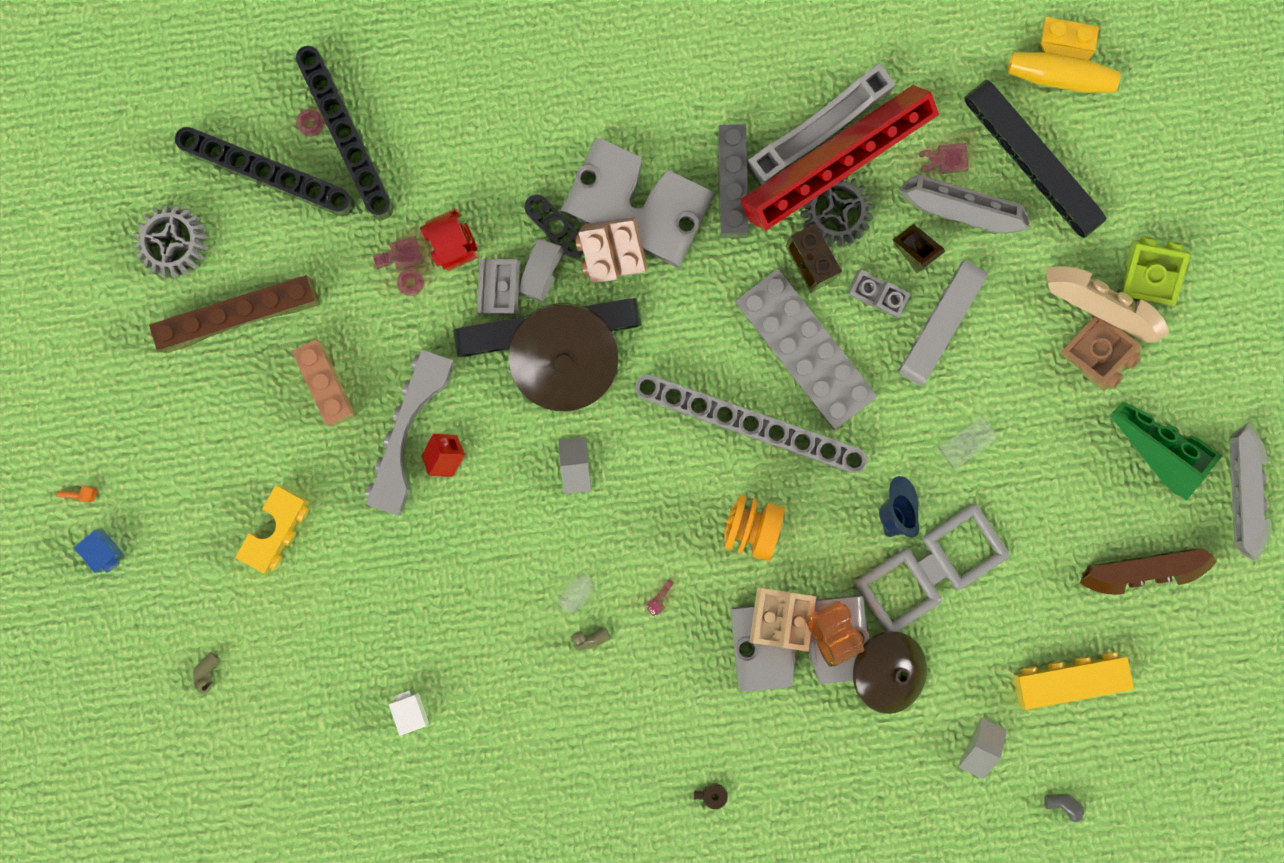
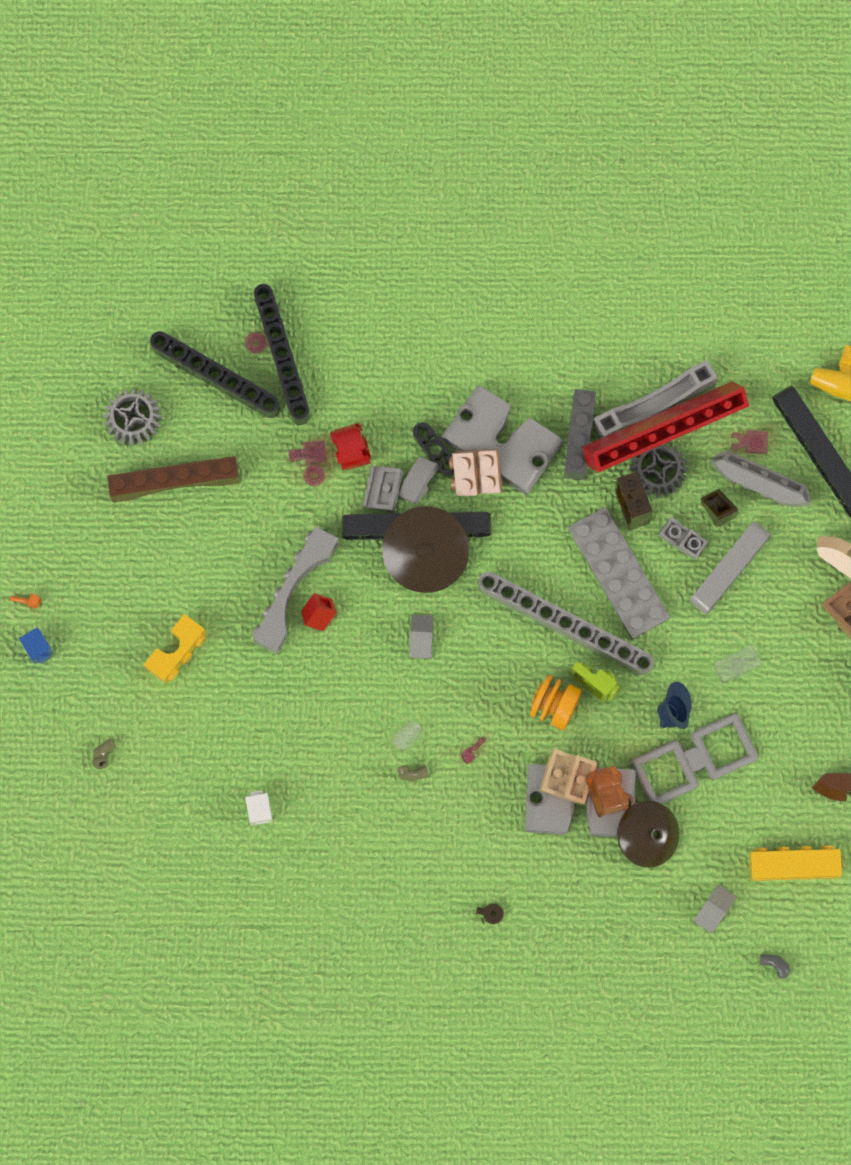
camera: 15 degrees right, 10 degrees down
nougat brick [292,339,356,427] -> none
none -> lime plate [570,661,620,703]

